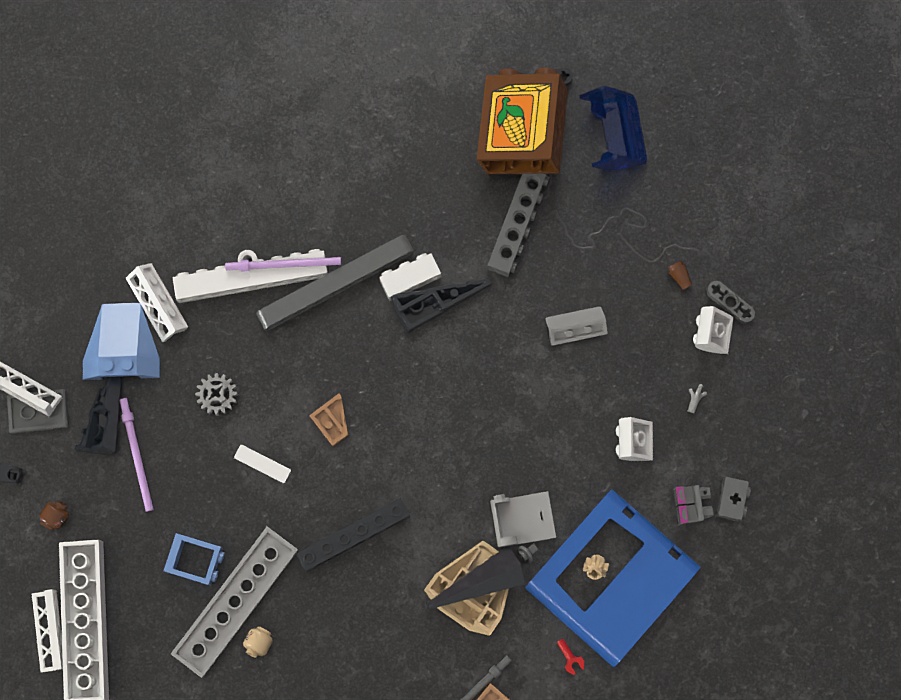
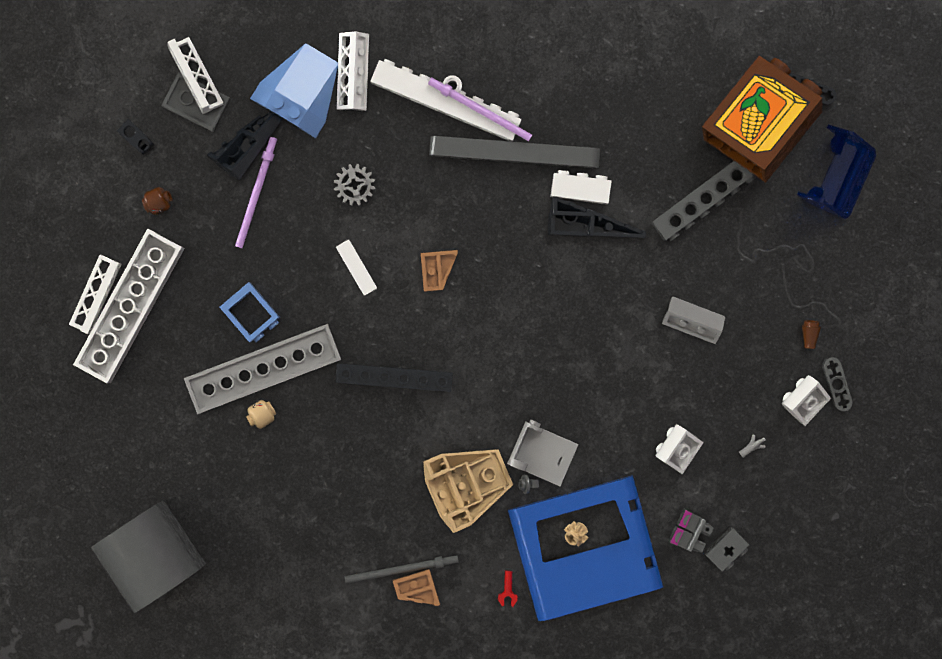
camera: 30 degrees right, 10 degrees up
black wedge [426,546,525,609] -> none

